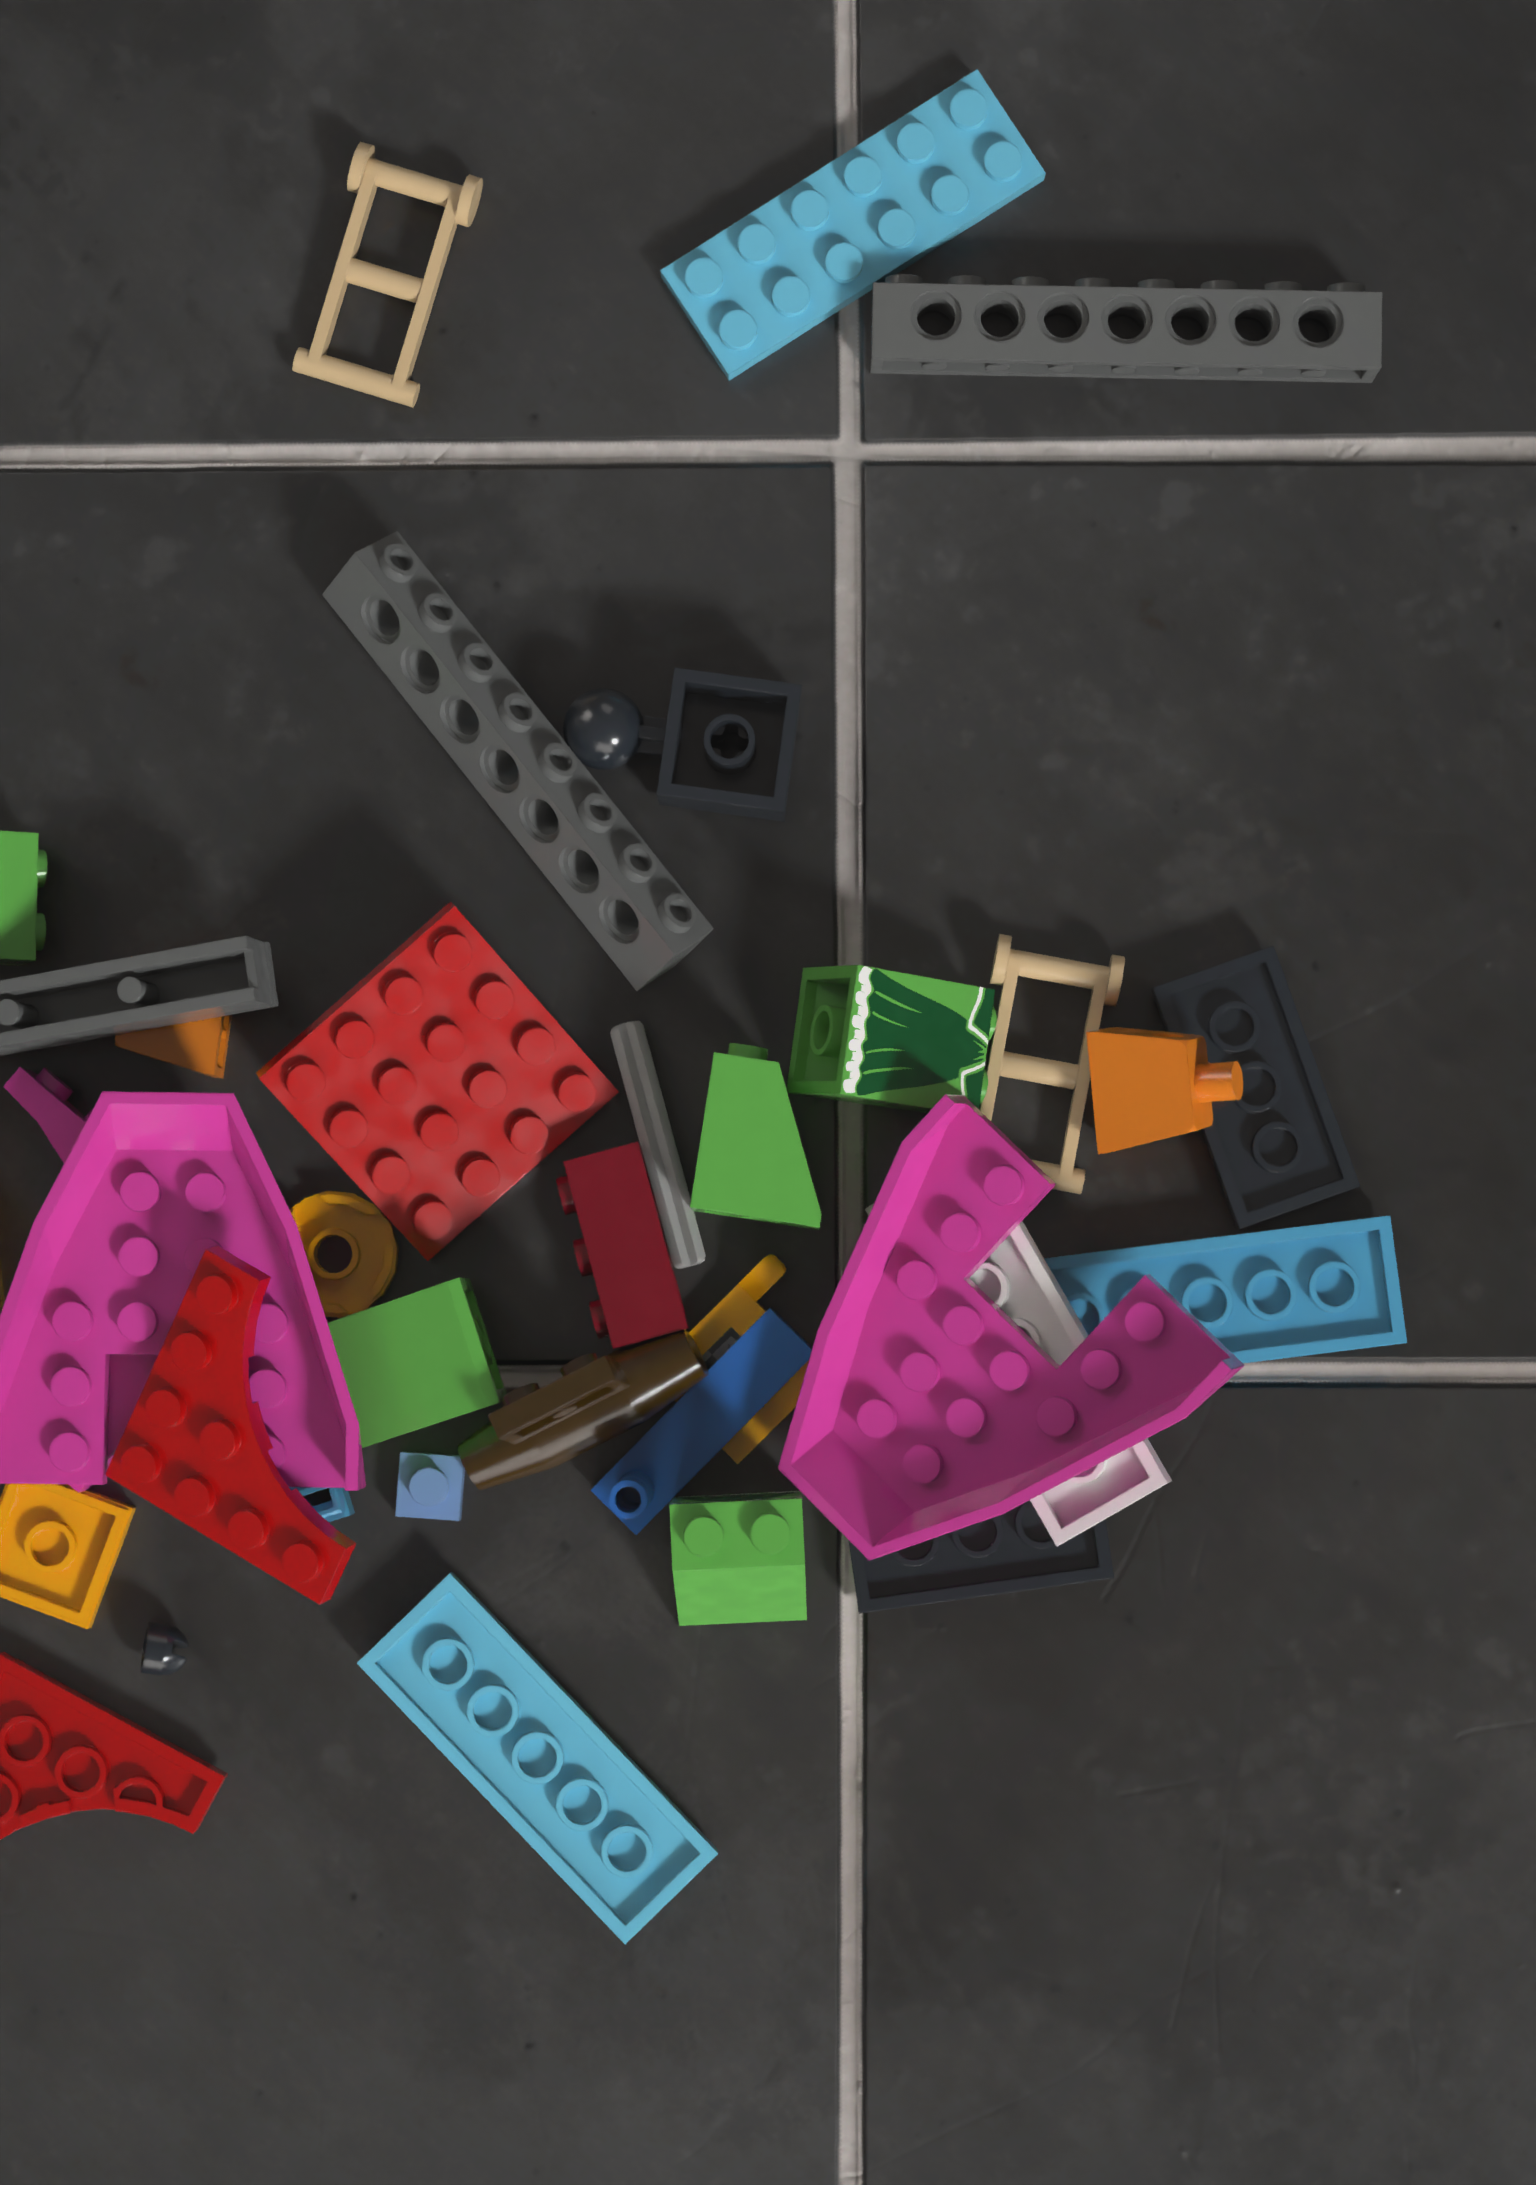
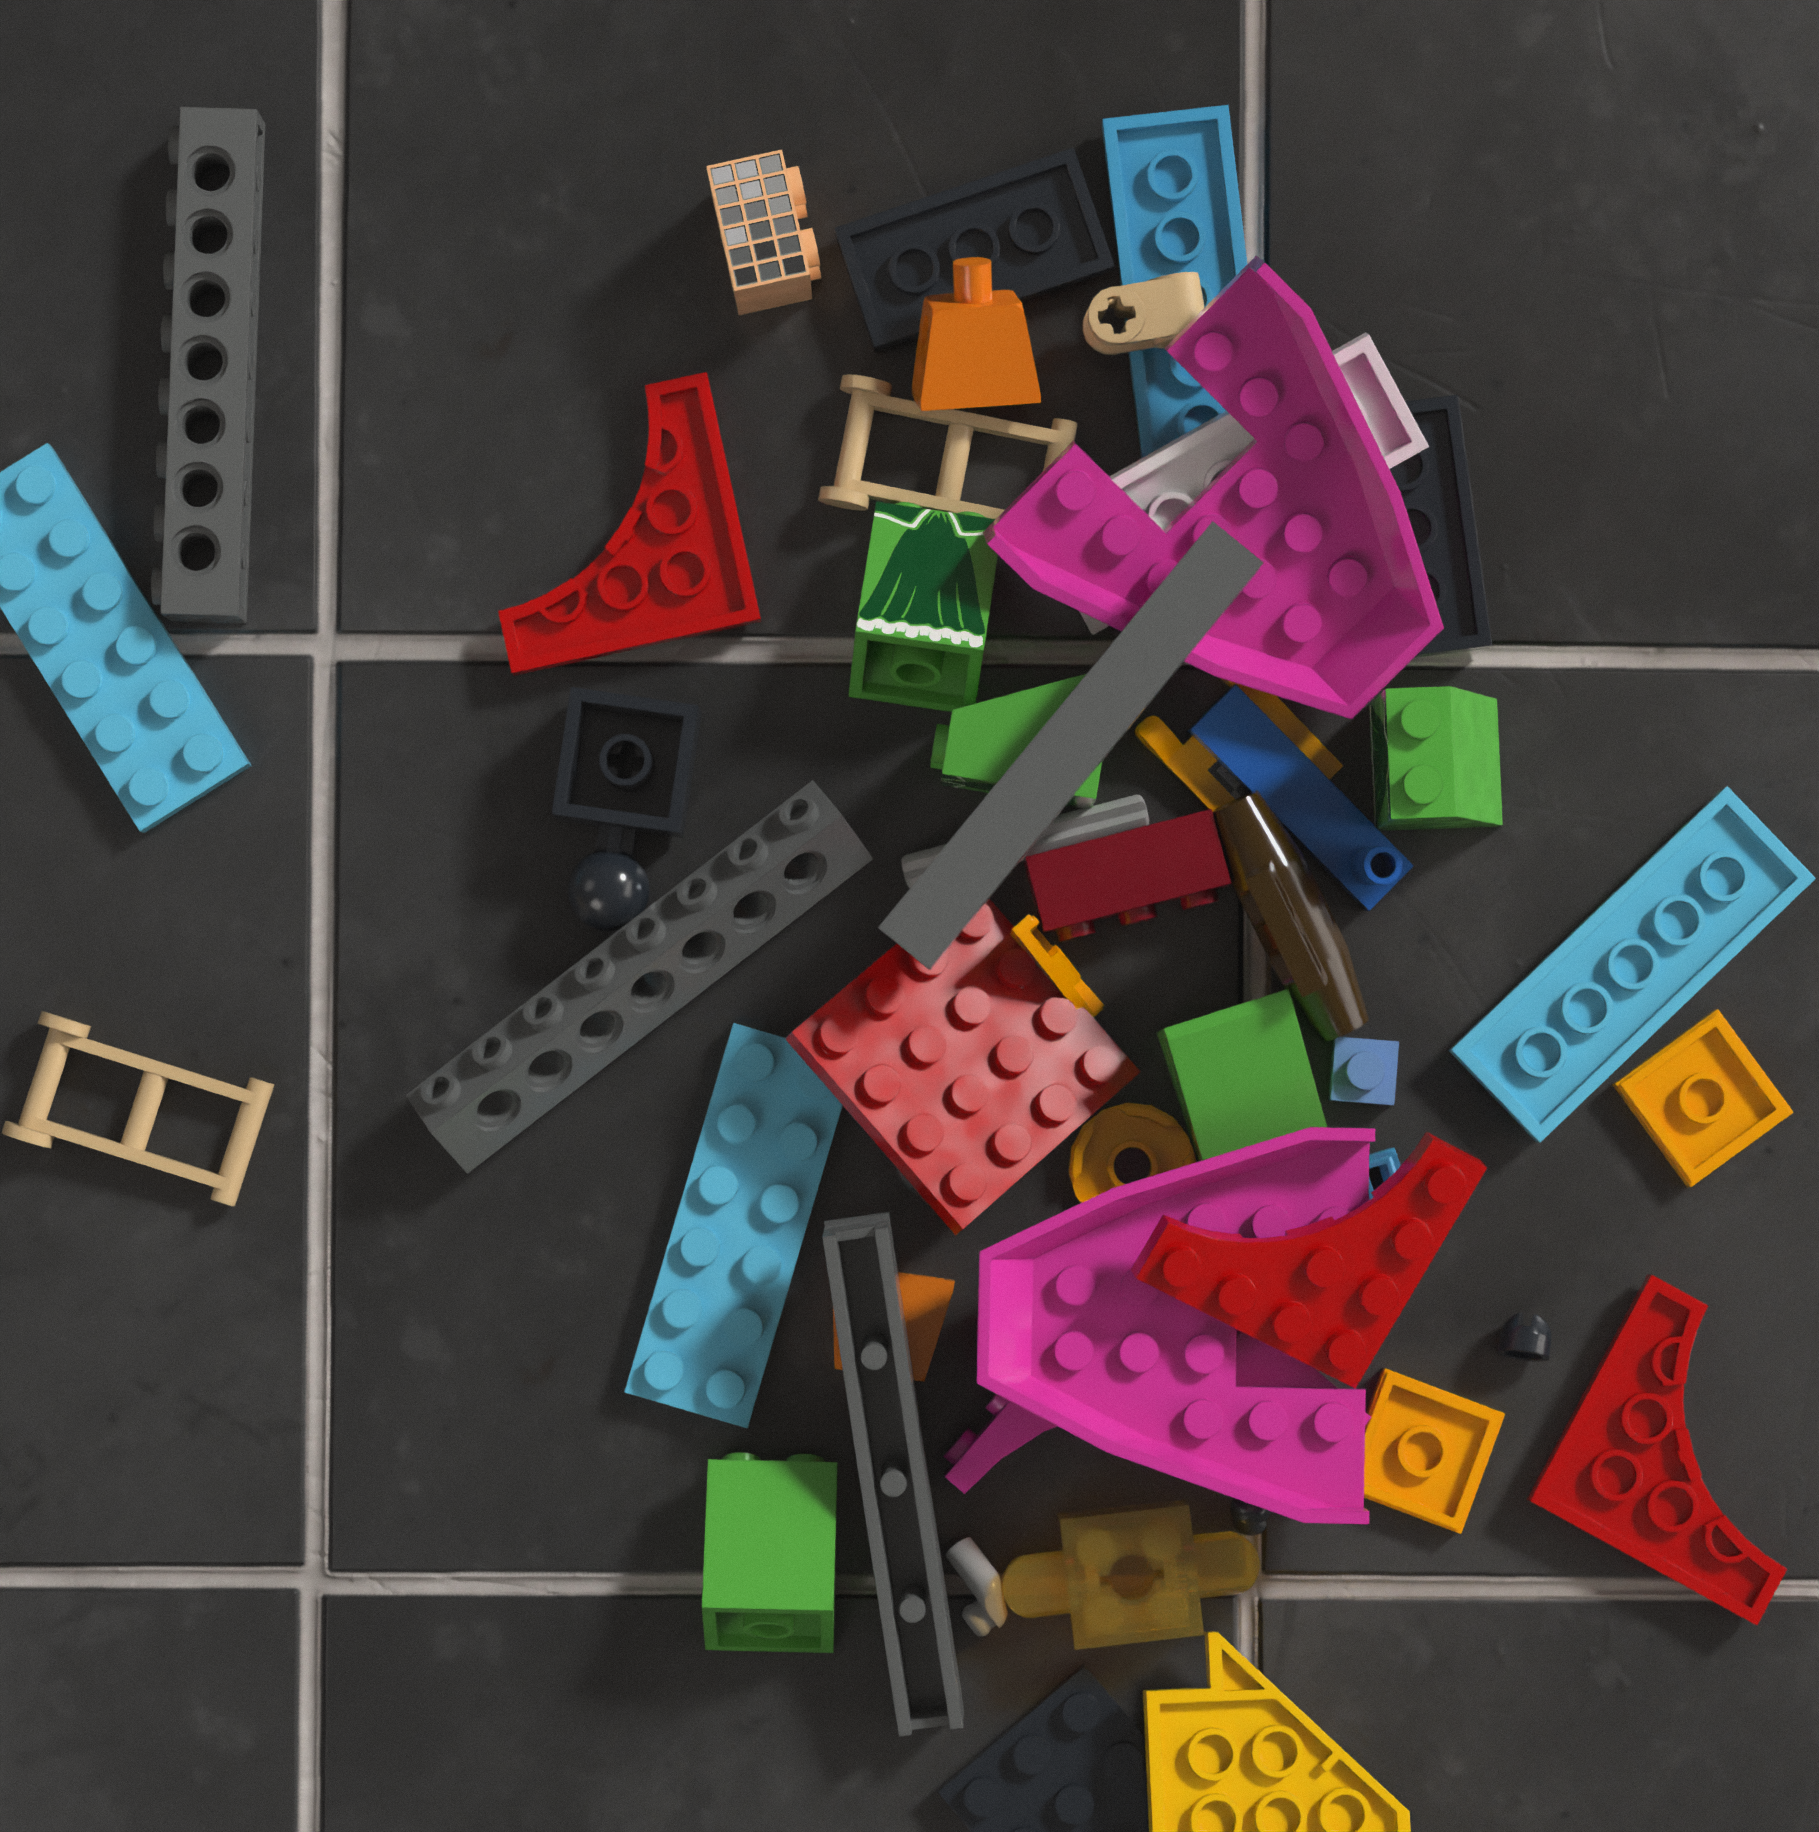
camera: 95 degrees left, 0 degrees up
none -> red plate [498,372,761,676]
none -> medium azure plate [624,1023,843,1428]
none -> brick [706,149,821,315]
none -> dark grey tile [878,521,1264,970]
none -> light orange tile [1010,915,1104,1017]
none -> tan piece [1083,272,1205,355]
none -> light orange tile [1612,1009,1794,1187]

